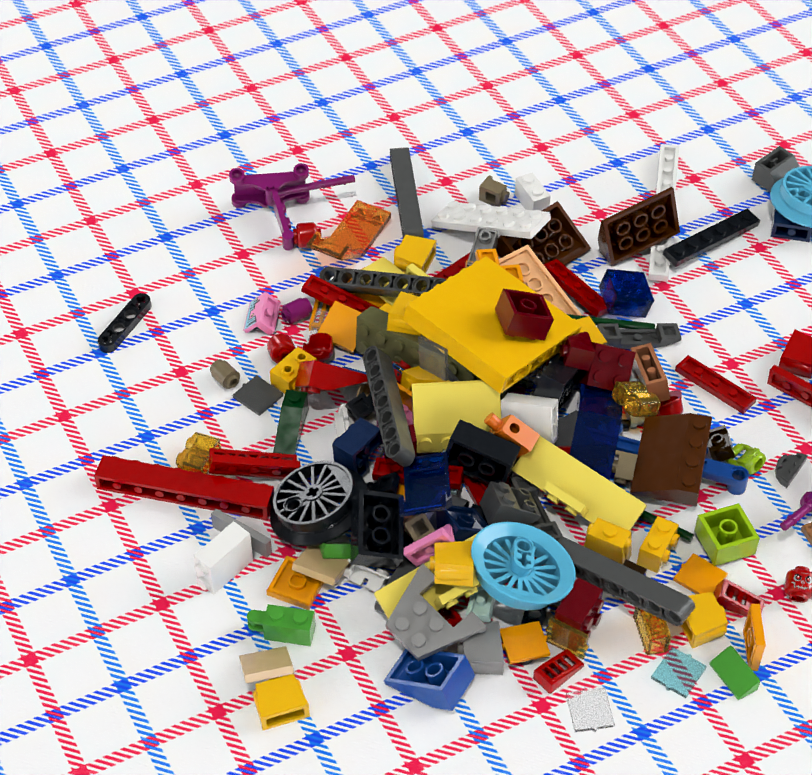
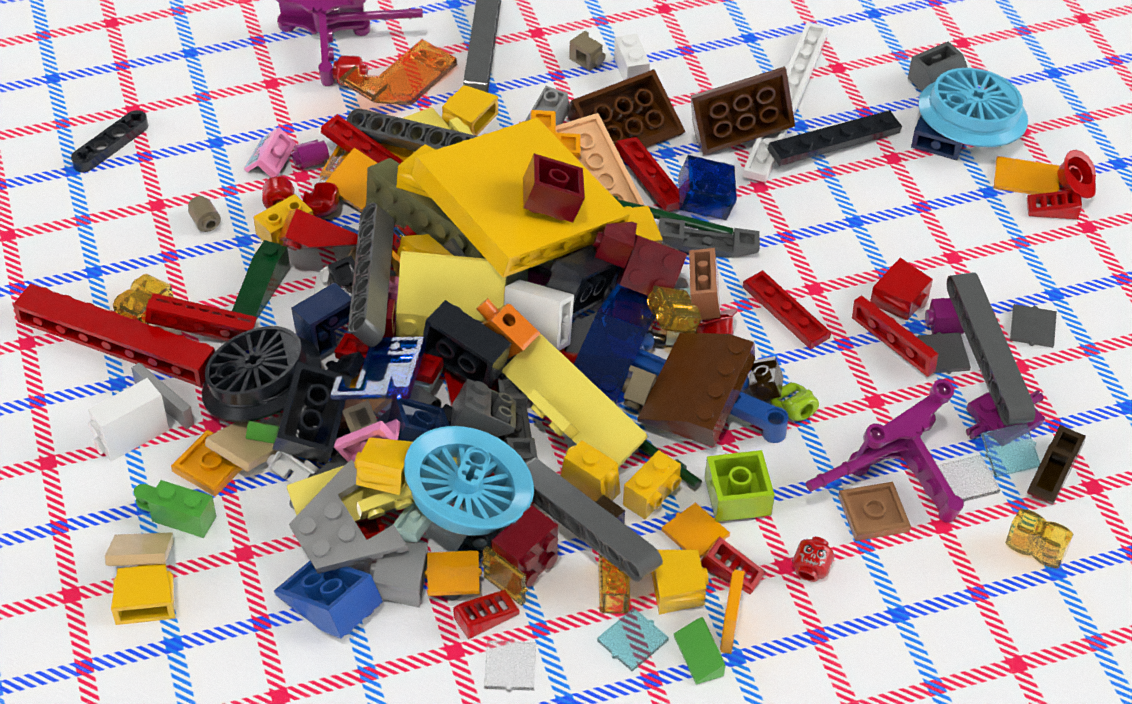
camera: 10 degrees right, 0 degrees up
dark grey piece [232,375,284,416] -> none
clear piece [417,336,450,381] -> none
white plate [431,201,551,239] -> none
dark grey tile [775,453,808,488] -> none

